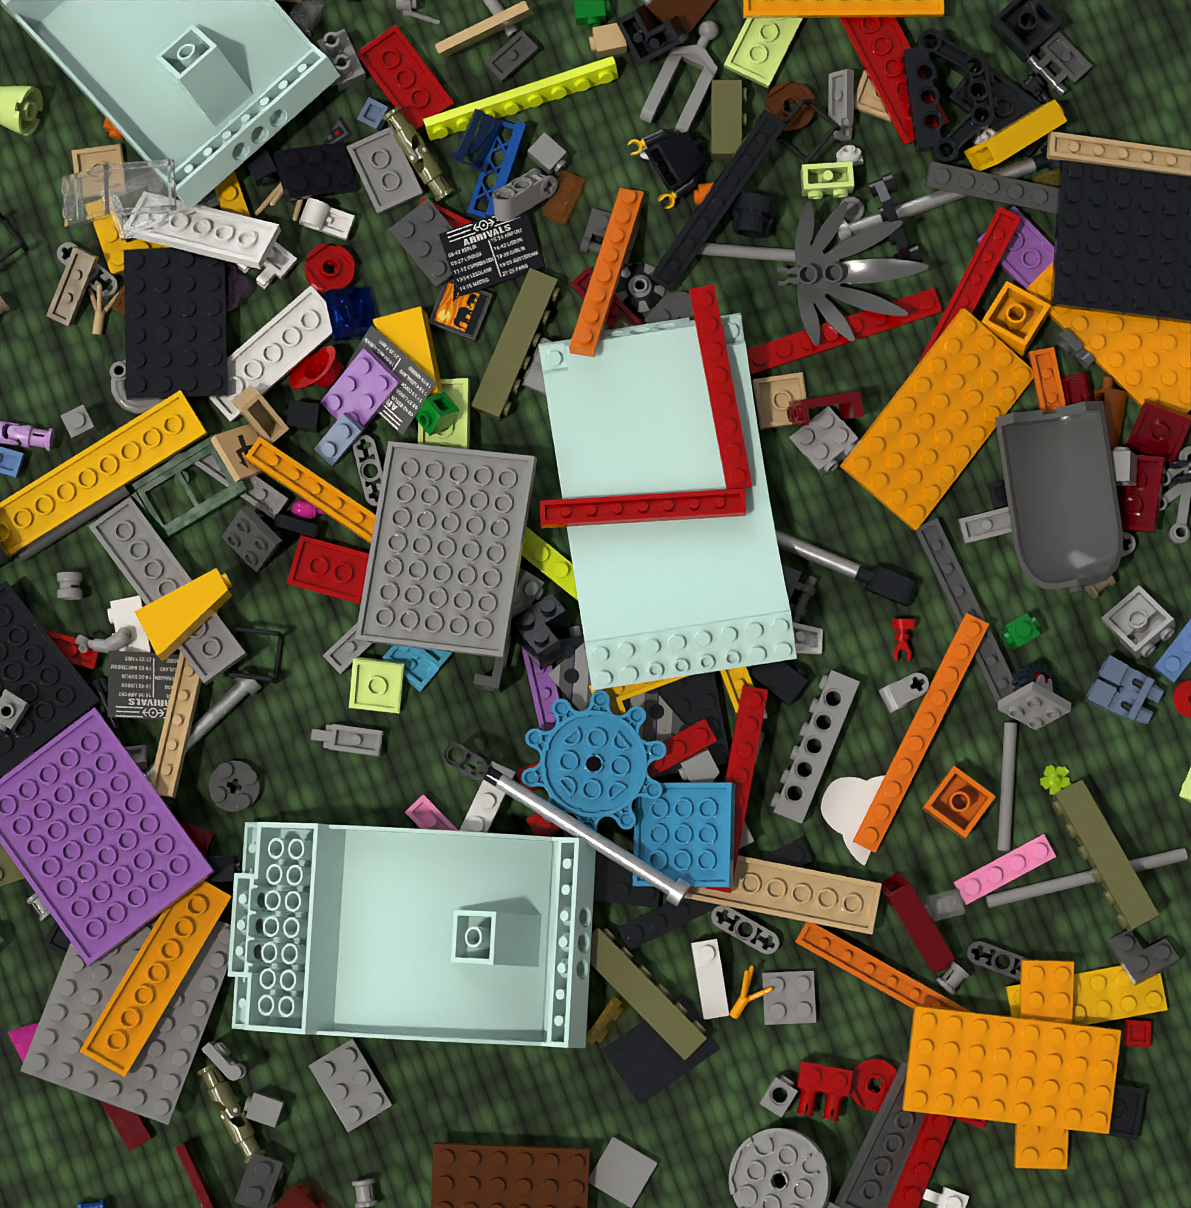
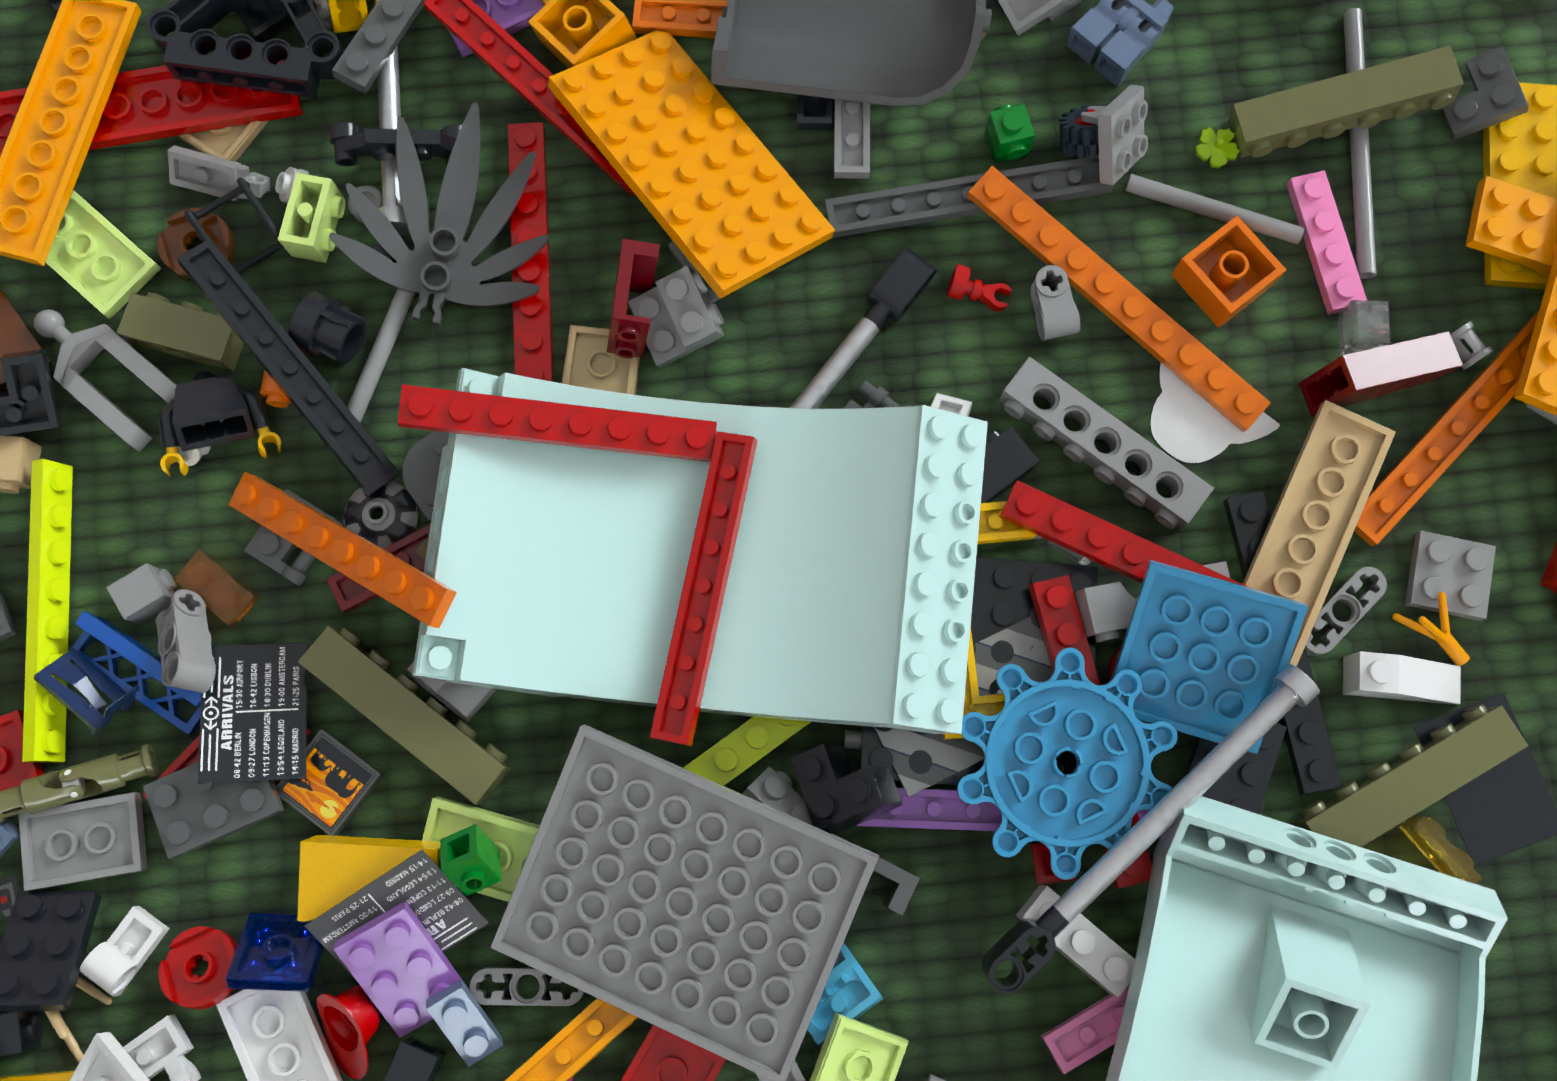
camera: 75 degrees left, 5 degrees down
dark grey beam [966,941,1030,981] -> none

